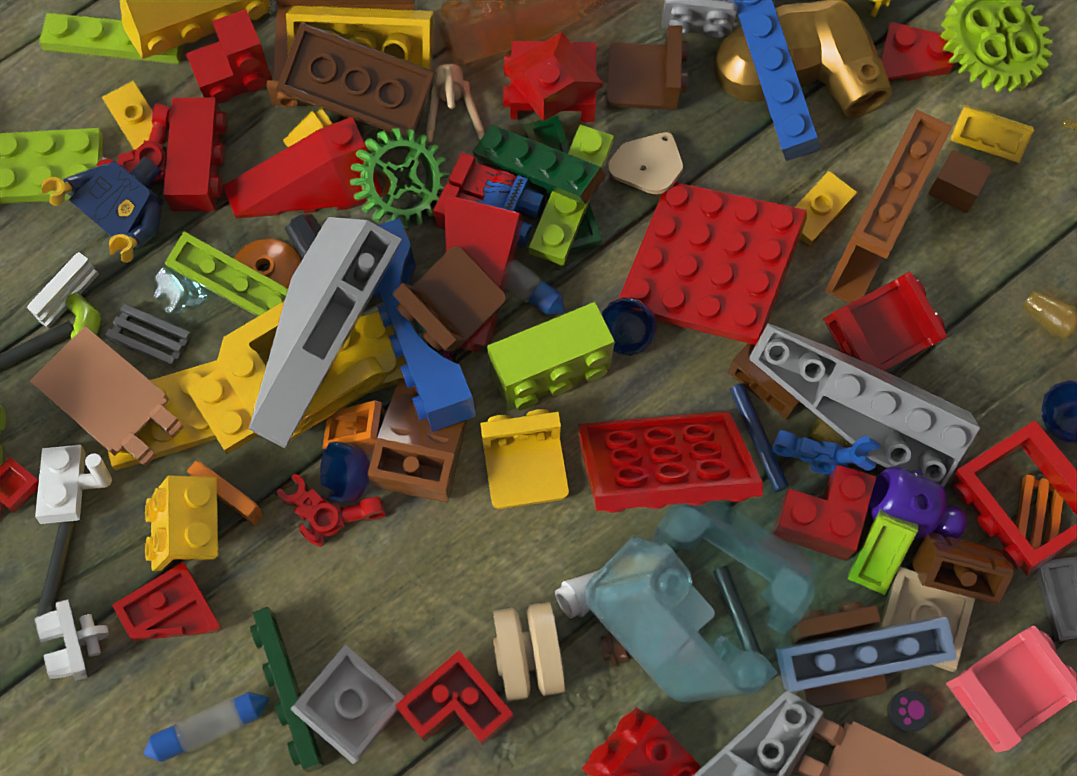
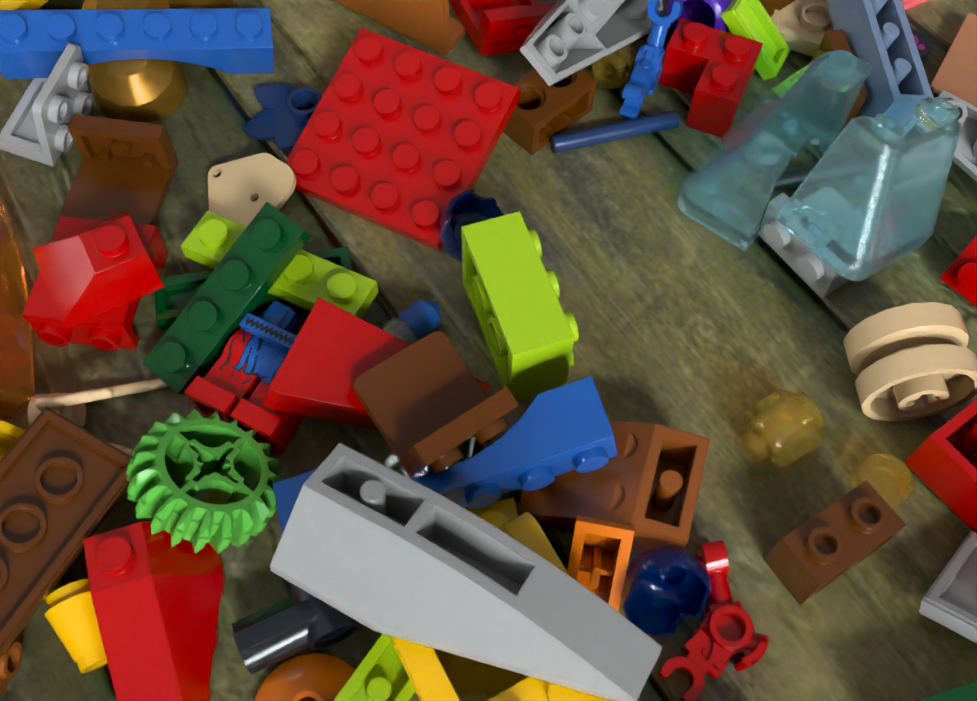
camera: 85 degrees left, 10 degrees down
yellow bracket [480,409,569,509] -> none
white cone [555,568,614,619] -> none
red plate [578,411,763,513] -> none
reddish brown plate [601,627,631,667] -> none
yellow plate [795,171,857,246] -> none
none -> dark blue plate [243,84,322,150]
none -> clear yellow head [741,388,825,467]
none -> reddish brown brick [763,480,906,605]
none -> clear yellow tile [853,453,913,509]

